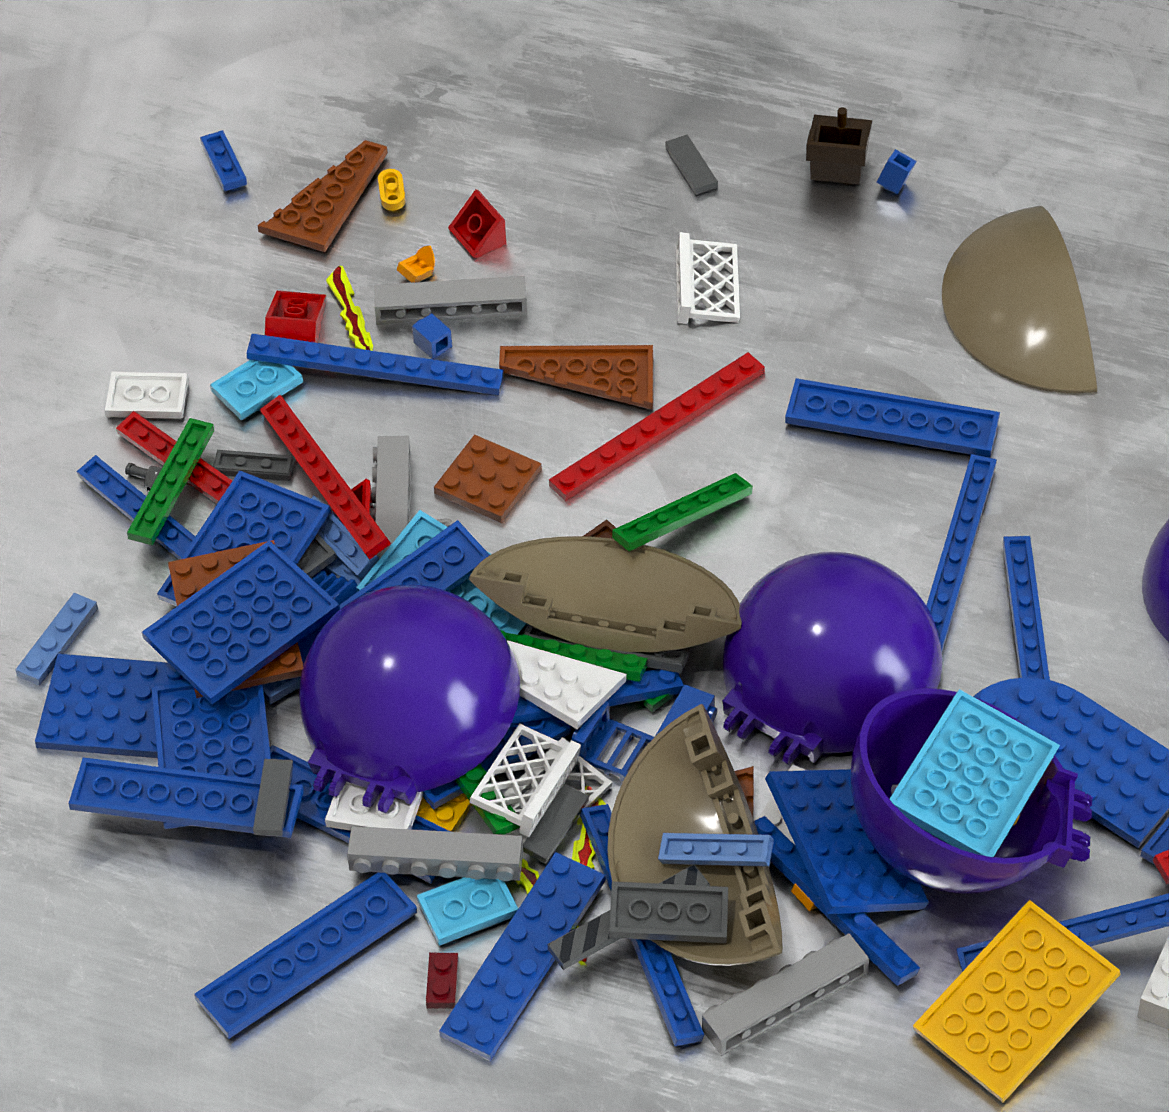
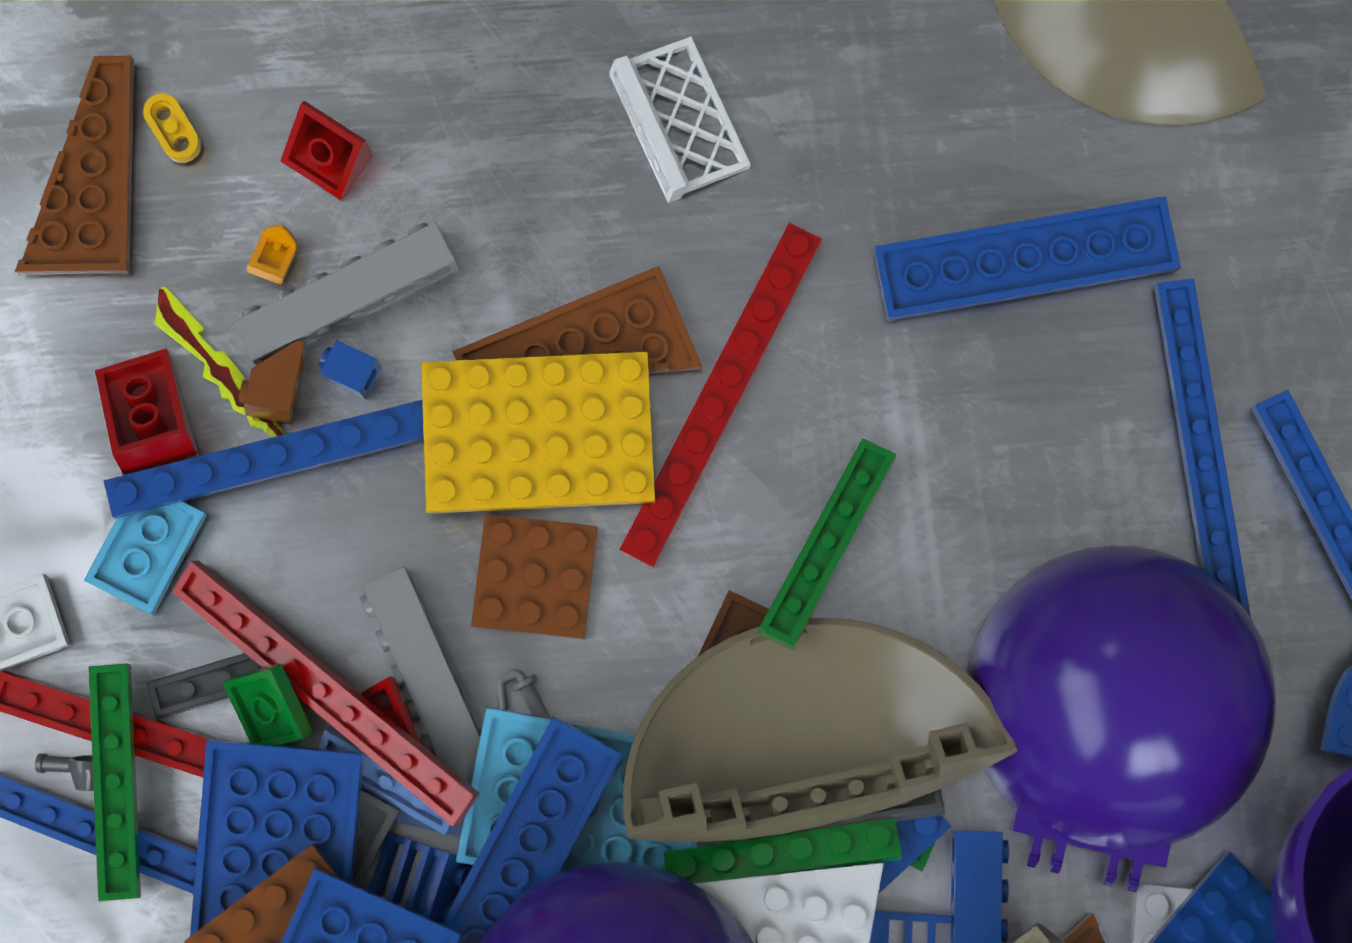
camera: 25 degrees left, 30 degrees up
none -> green plate [222,663,313,745]
none -> dark orange slope [239,340,306,424]
none -> yellow plate [421,352,655,514]

